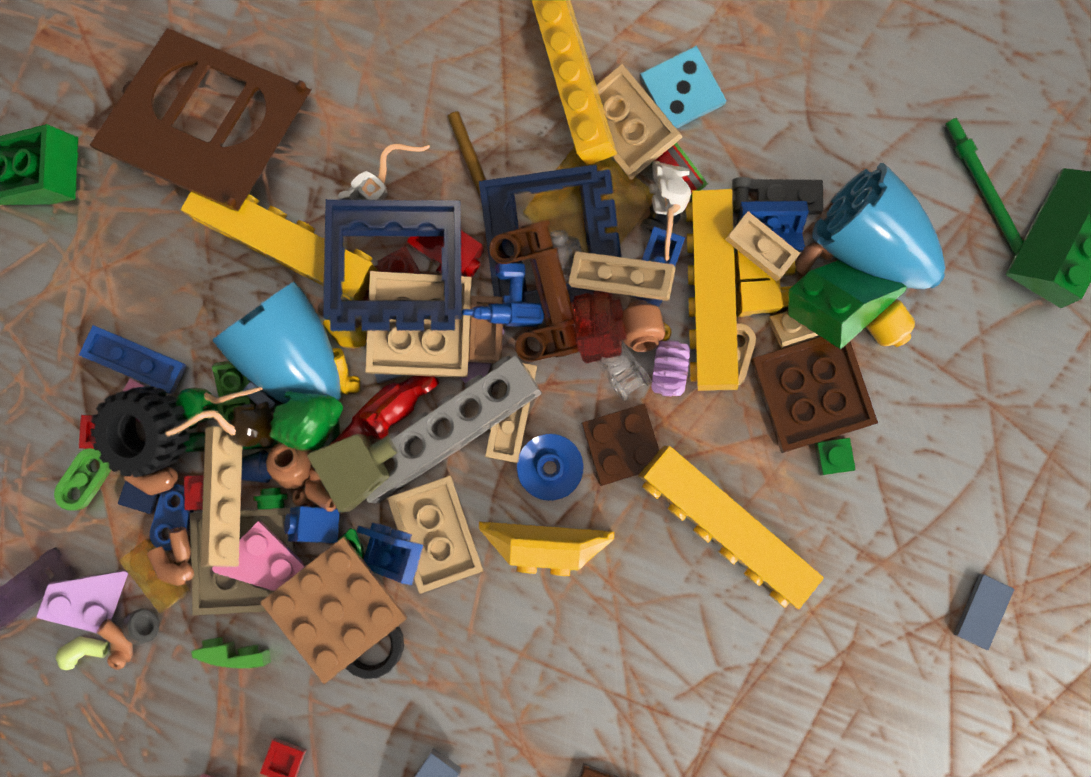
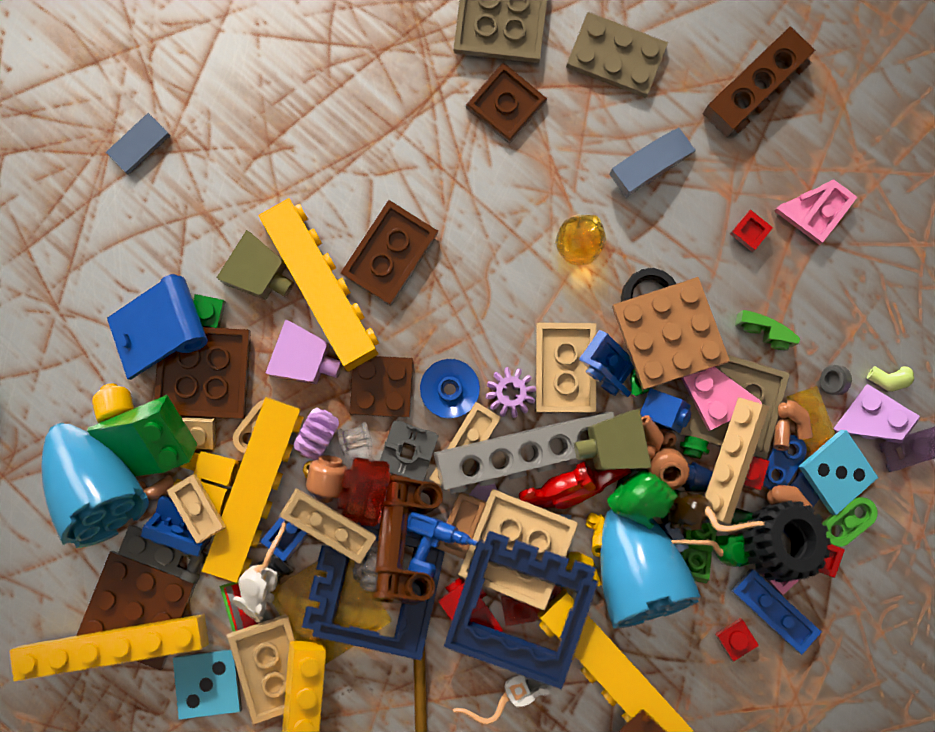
camera: 155 degrees left, 0 degrees up
nougat arm [97,619,133,670] -> none
yellow wedge [478,521,614,576] -> none
none -> yellow brick [10,614,209,681]
none -> reddish brown plate [76,551,196,670]
none -> blue door [107,274,208,380]
none -> olive torso [216,230,294,300]
none -> lavender torso [265,320,342,384]
none -> reddish brown plate [341,200,438,306]
none -> dark grey piece [377,420,439,481]
none -> lavender gear [486,367,536,418]
none -> clear yellow hair [555,214,606,265]
none -> red plate [715,618,759,662]
none -> medium azure tile [798,430,878,515]

